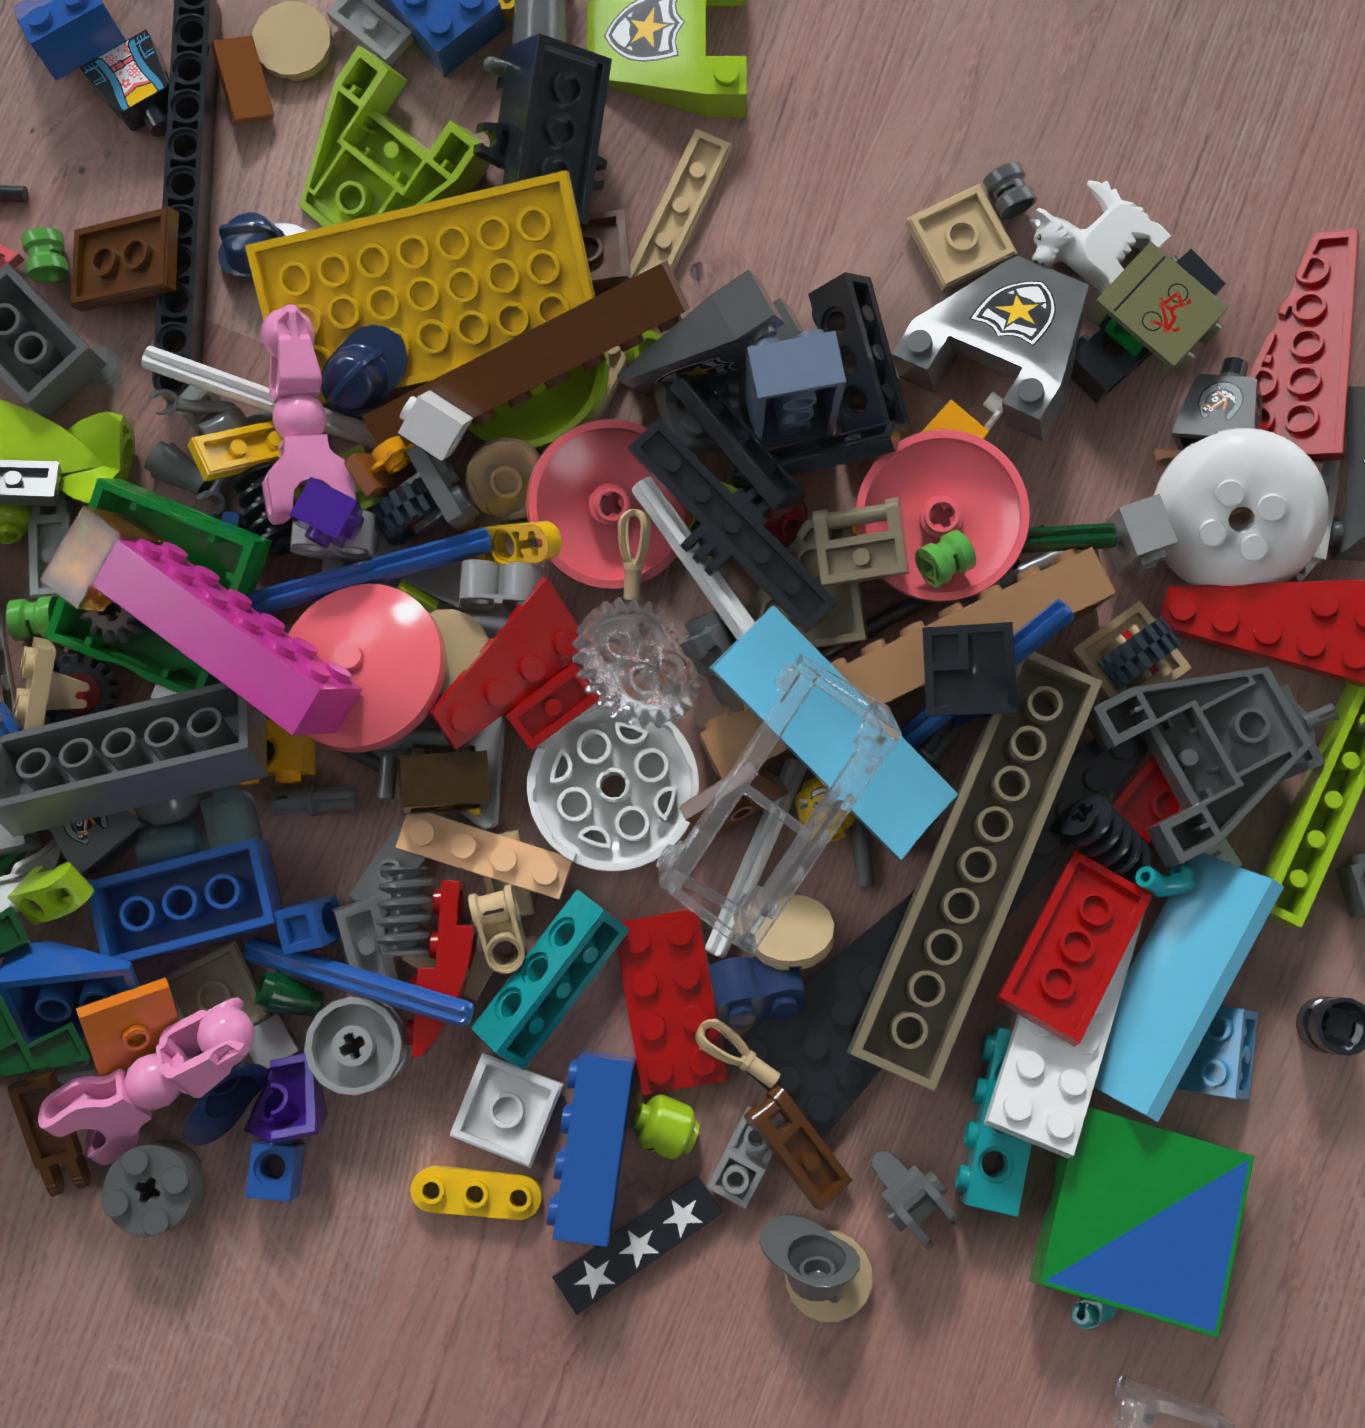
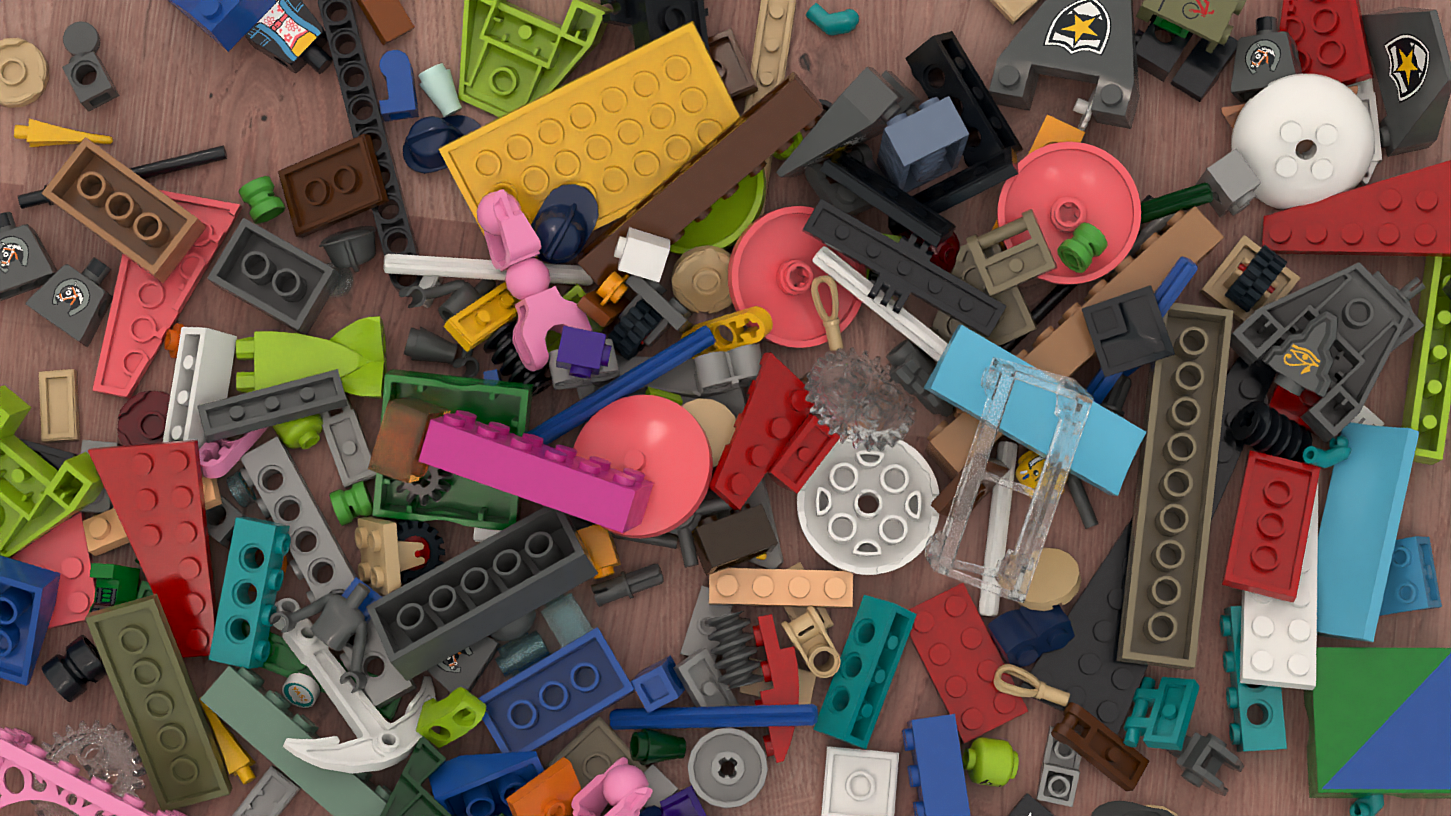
camera: 20 degrees left, 0 degrees up
none -> dark grey piece [319,226,376,272]
none -> blue leg [379,50,419,122]
none -> light aqua cone [418,63,462,118]
none -> teal arm [805,3,859,36]
none -> teal plate [1123,677,1200,751]
none -> black slope [1171,36,1238,102]
none -> dark grey rock [1262,311,1338,398]

